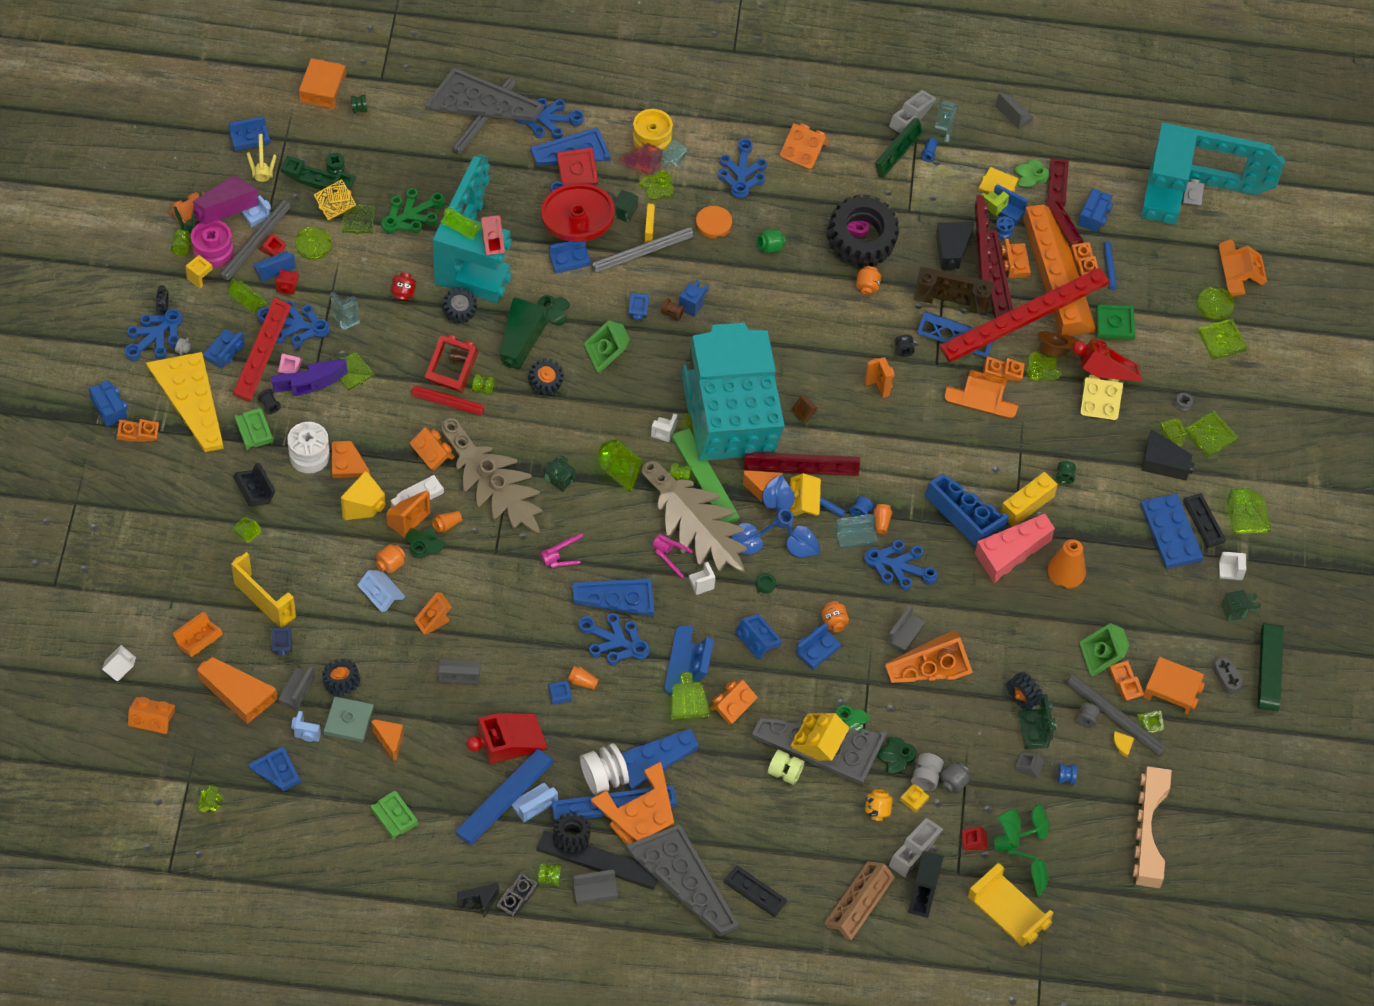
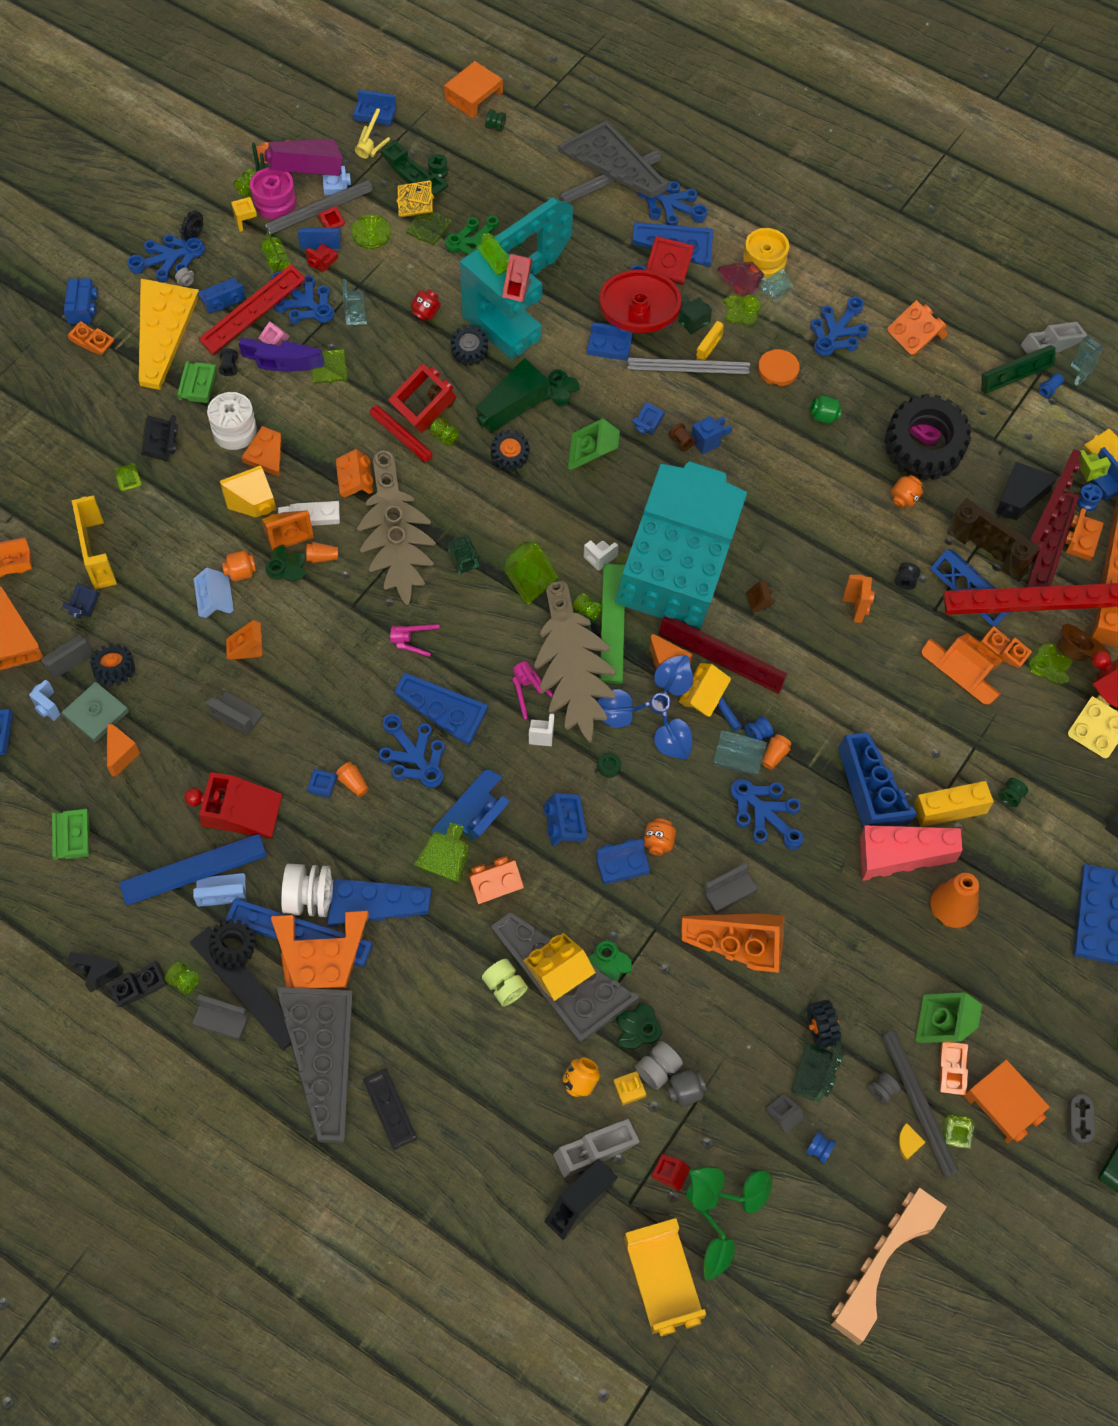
camera: 30 degrees right, 5 degrees up
medium nougat fence [824,861,895,940] -> none

